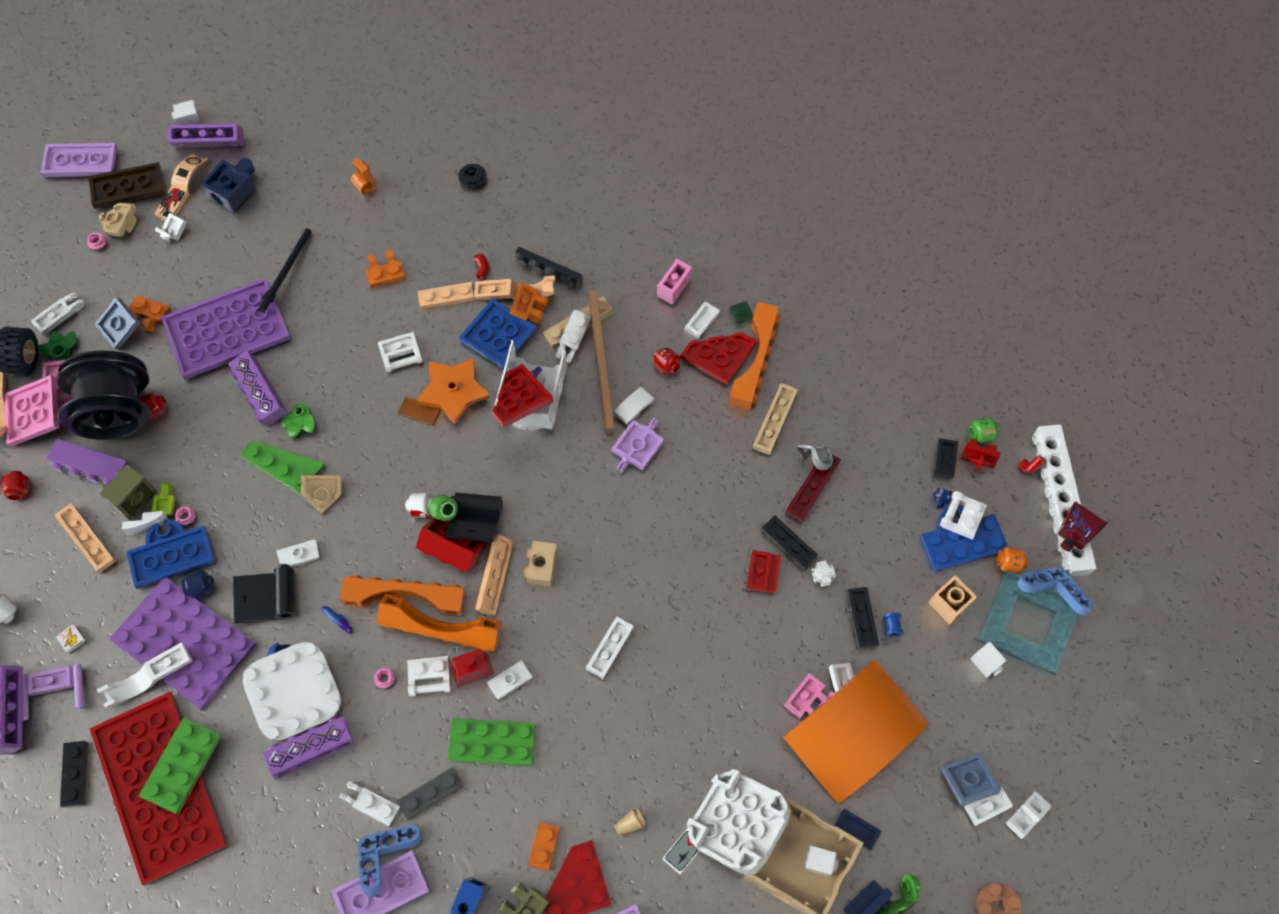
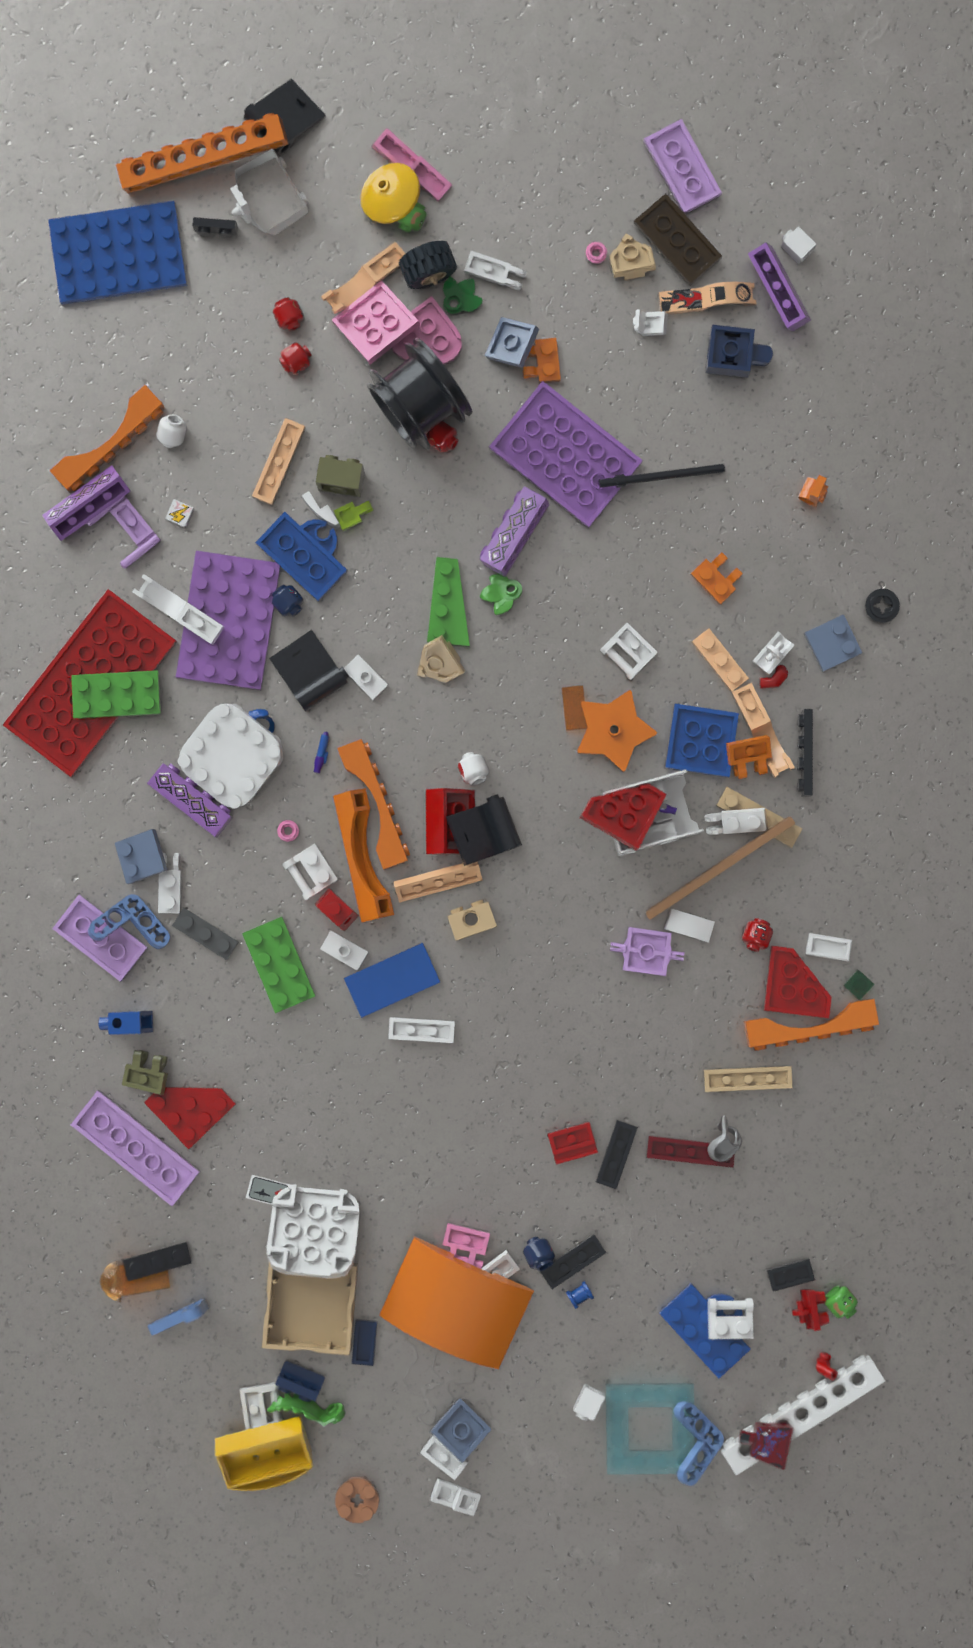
camera: 70 degrees right, 20 degrees up
medium lavender brick [46,439,133,485] -> none
black plate [60,741,88,808] -> none
bright pink plate [175,507,196,526] -> none
bright green head [429,495,458,521] -> none
orange plate [528,822,560,872] -> none
tan cone [614,808,647,837] -> none
bright pink brick [657,259,692,305] -> none
white brick [804,846,838,877] -> none
white gear [812,560,835,587] -> none
light nougat head [928,575,977,625] -> none
clear blue plate [933,487,952,508] -> none
orange head [997,546,1029,574] -> none
none -> sand blue plate [115,829,168,884]
none -> blue tile [344,943,440,1018]
none -> dark blue head [523,1237,555,1271]
none -> white hips [753,631,794,675]
none -> sand blue plate [804,614,862,672]

